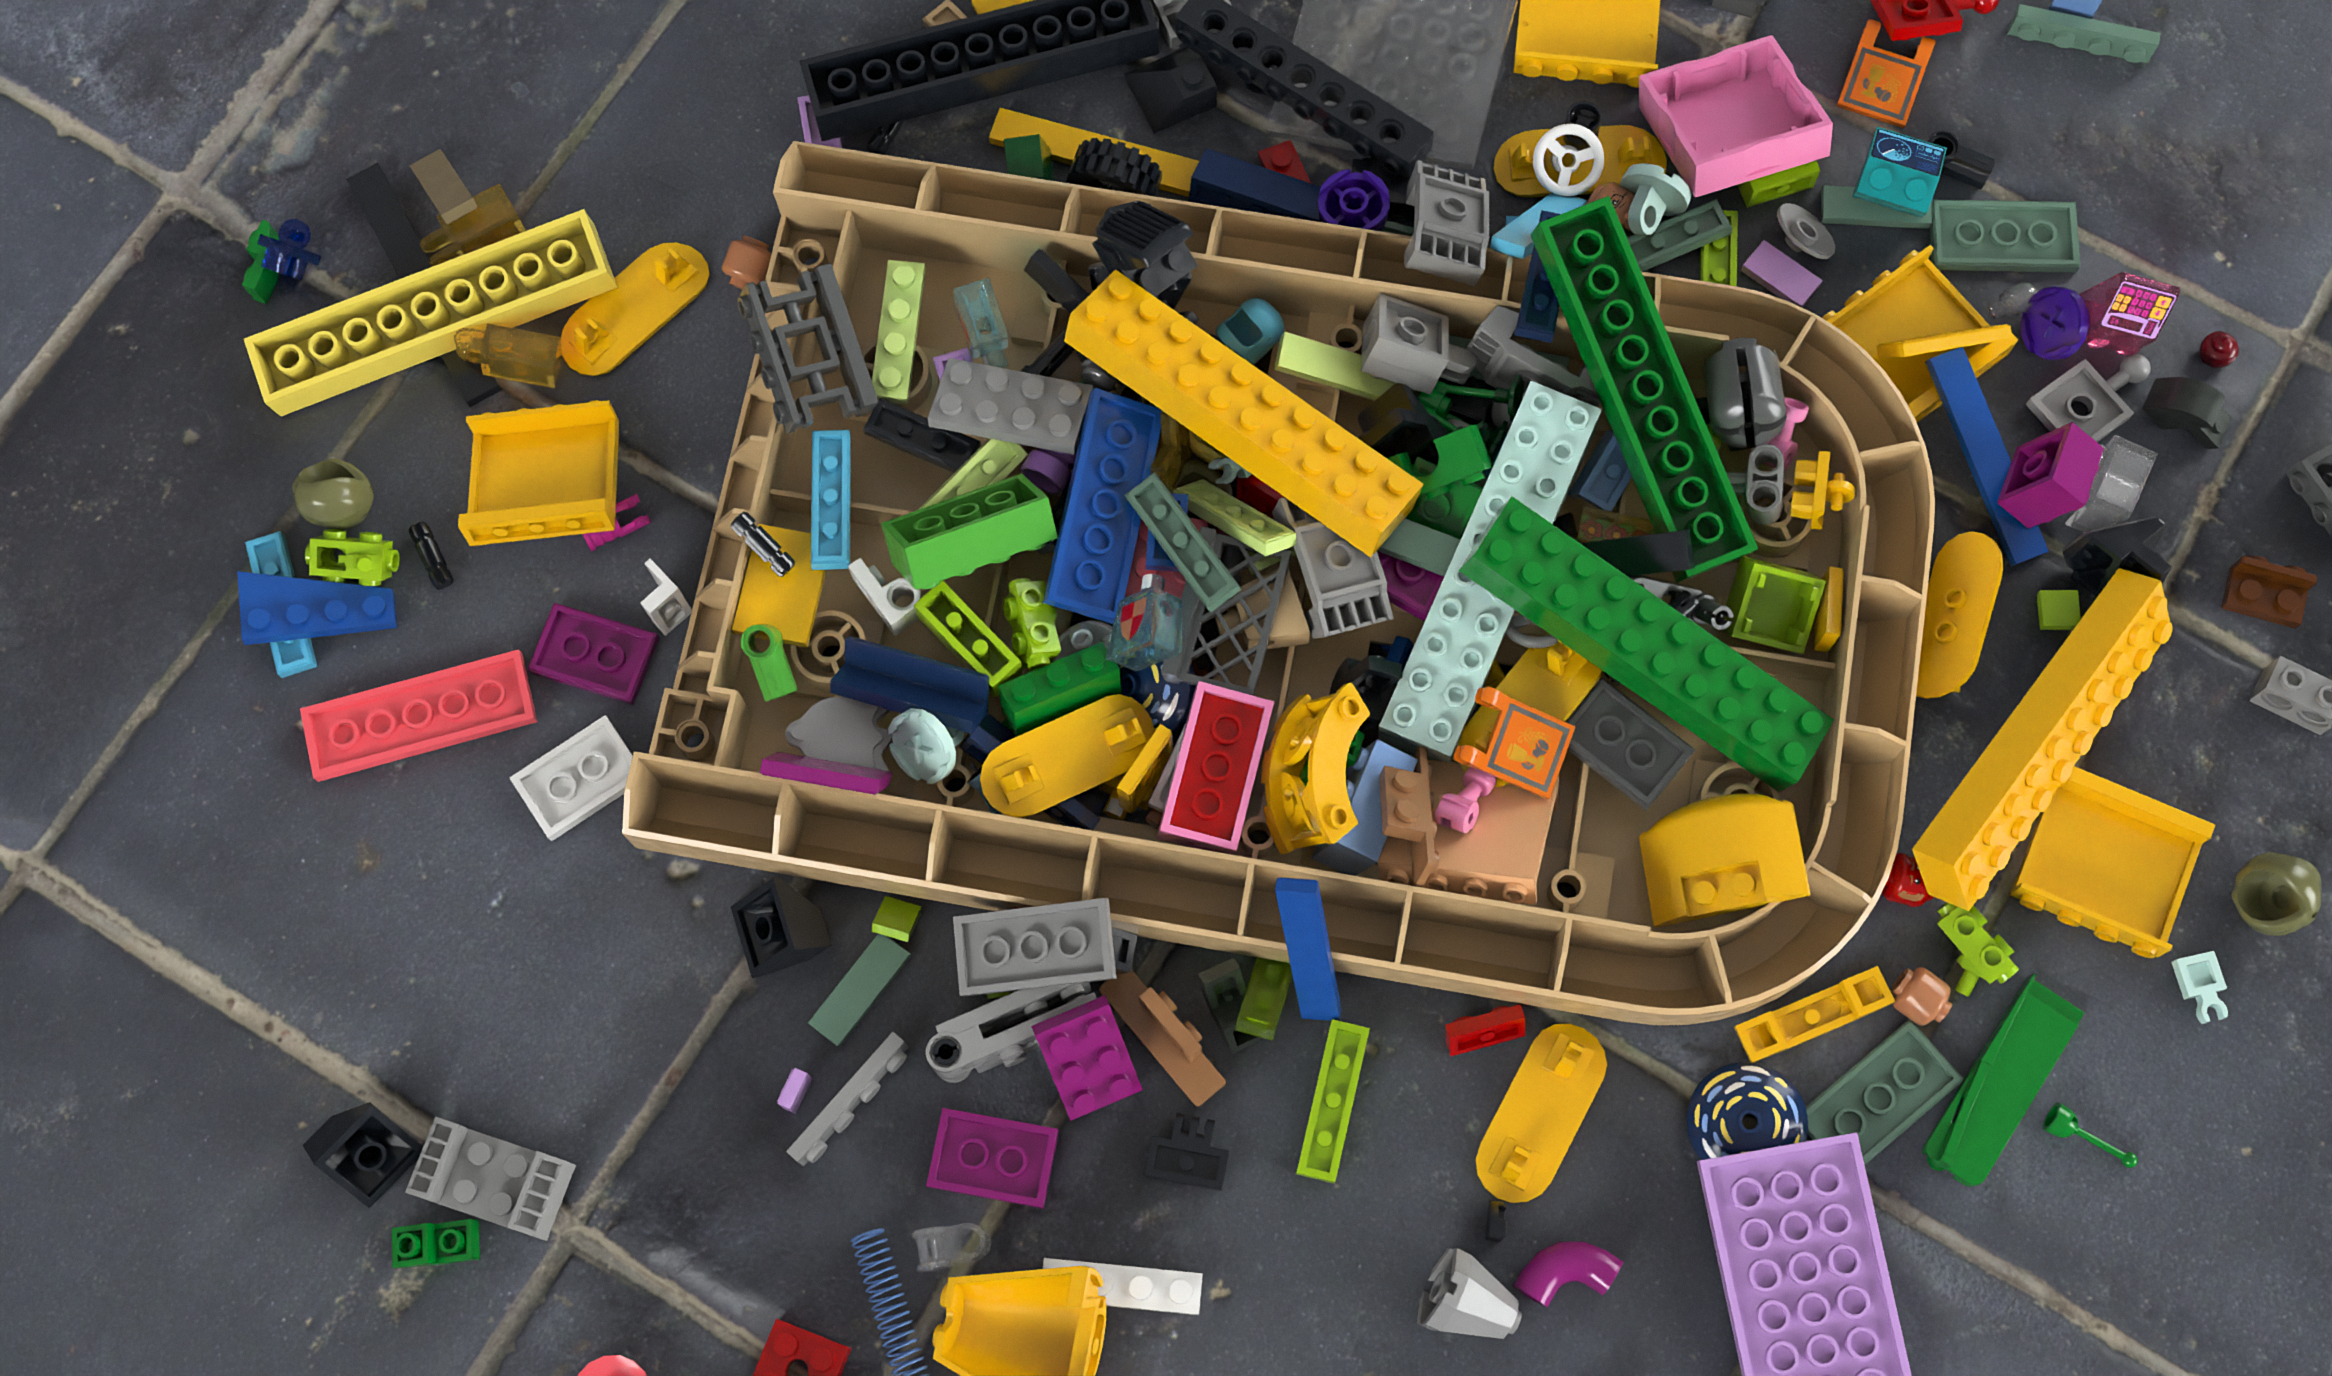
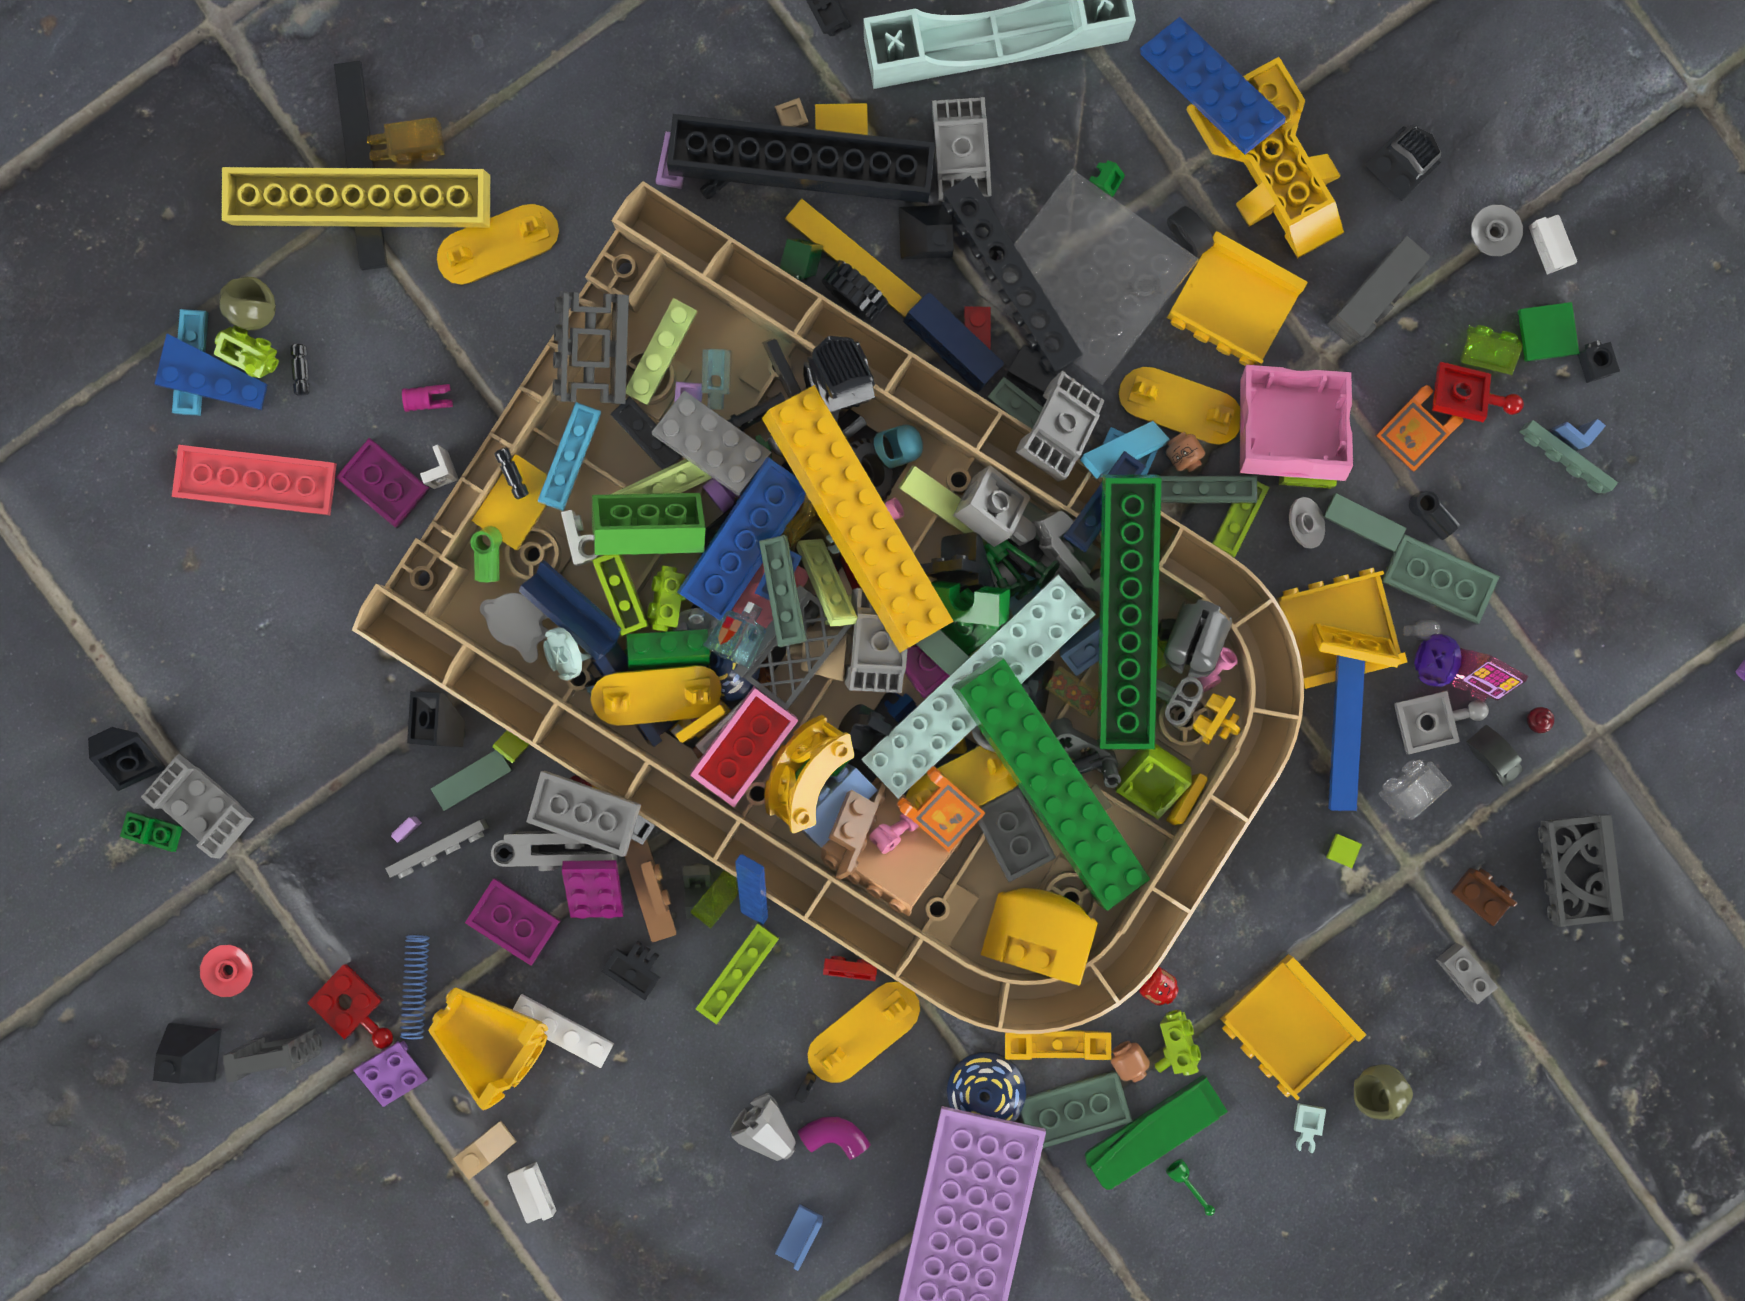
camera: 20 degrees right, 15 degrees up
green slope [242,220,282,305] -> none
clear blue hips [257,219,321,280] -> none
dark tan tile [409,149,478,224] -> none
clear yellow hinge [454,323,562,388] -> none
yellow panel [458,400,619,546] -> none
white plate [510,715,633,841] -> none
nougat head [722,235,772,289] -> none
magenta tile [760,752,892,795] -> none
clear piece [911,1223,991,1273] -> none
dark purple cylinder [1318,169,1390,231] -> none
white piece [1533,124,1604,197] -> none
black wheel [1563,101,1602,151] -> none
black tile [1580,529,1695,576] -> none
light aqua tile [1620,163,1692,235] -> none
lavender tile [1741,240,1823,308] -> none
teal slope [1852,127,1947,218] -> none
yellow brick [1912,568,2173,911] -> none
yellow piece [1916,531,2003,699] -> none
magenta brick [1997,422,2104,529] -> none
black piece [2062,517,2172,597] -> none

